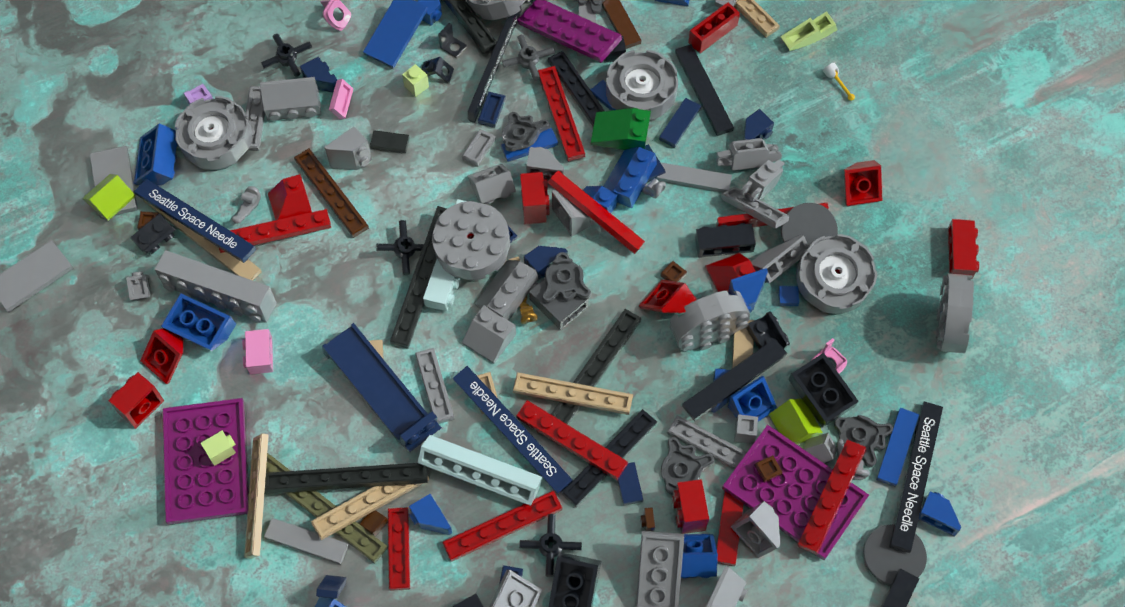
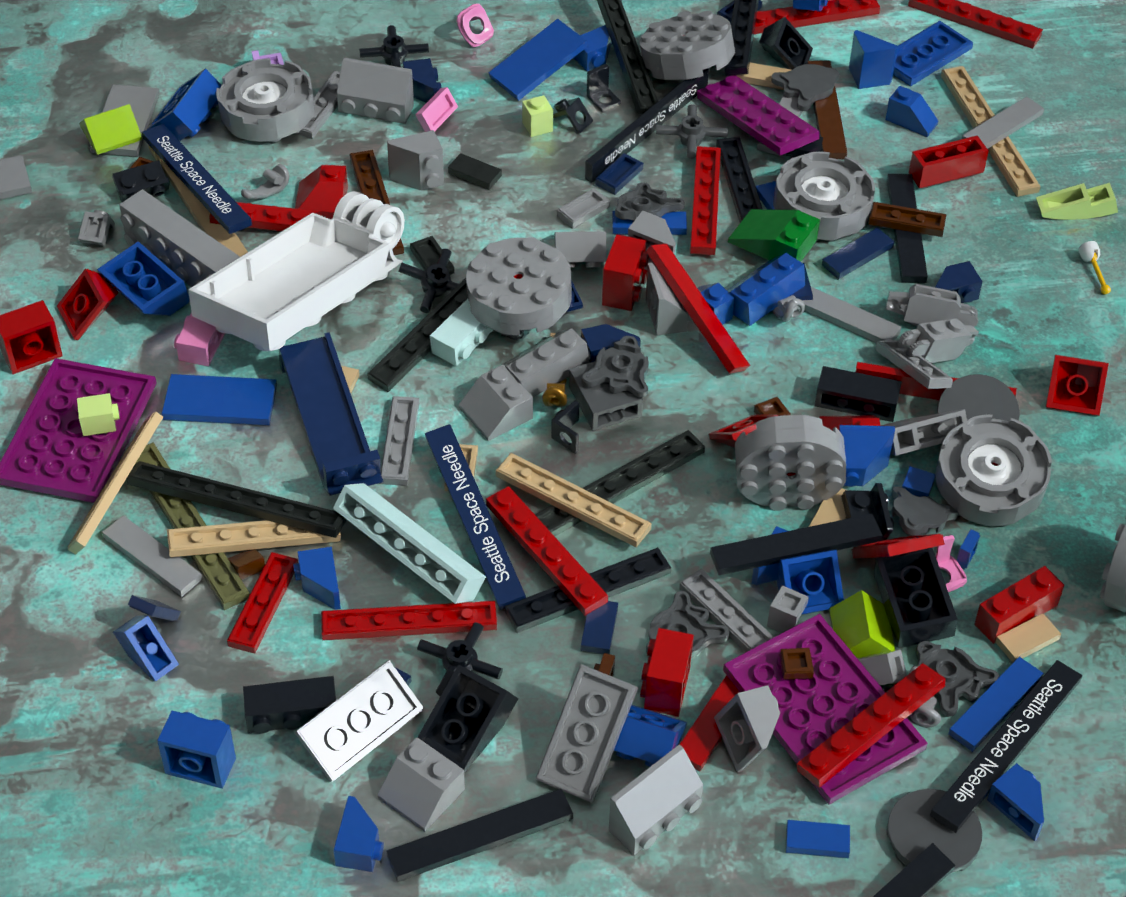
camera: 20 degrees right, 15 degrees down
none -> blue tile [162,374,277,425]
none -> white plate [188,191,405,351]
none -> pearl dark grey tile [410,236,454,275]
none -> black bracket [551,400,580,454]
none -> blue tile [786,820,850,858]
none -> red tile [851,533,945,559]
none -> reddish brown tile [869,202,947,237]
none -> dark grey tile [891,487,959,536]
none -> blue tile [957,529,980,570]
none -> red brick [974,566,1064,644]
none -> tan tile [995,614,1061,663]

